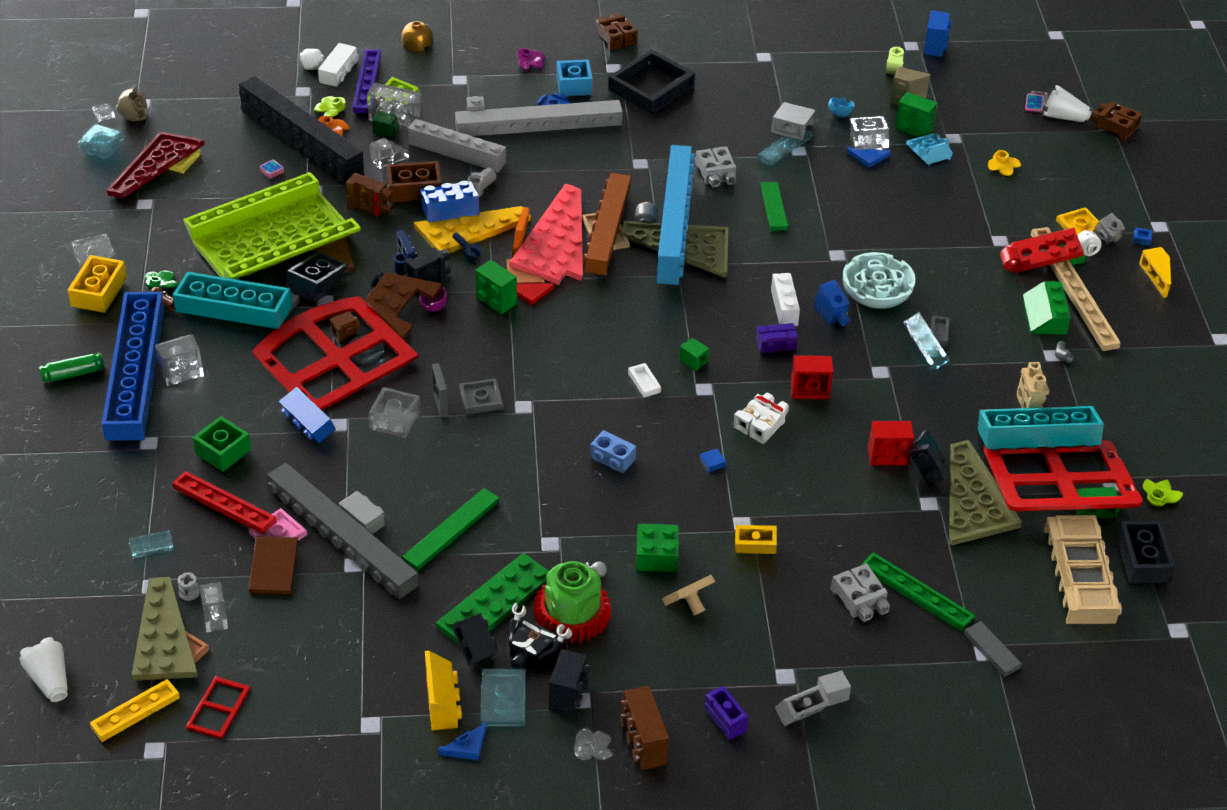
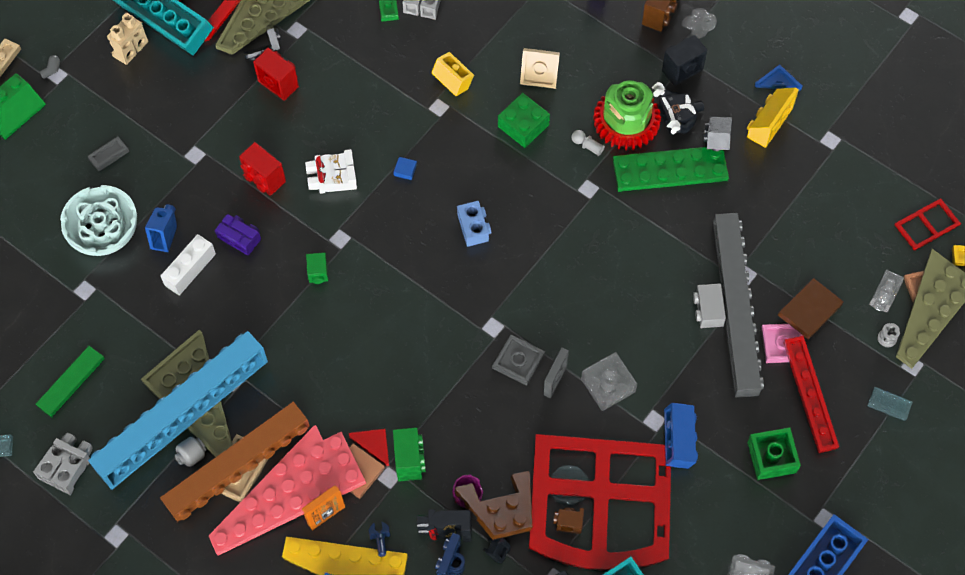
camera: 135 degrees left, 20 degrees up
green tile [402,488,499,571] -> none
clear light blue tile [481,669,525,726] -> none
white tile [628,363,661,397] -> none
clear light blue brick [903,312,950,370] -> none

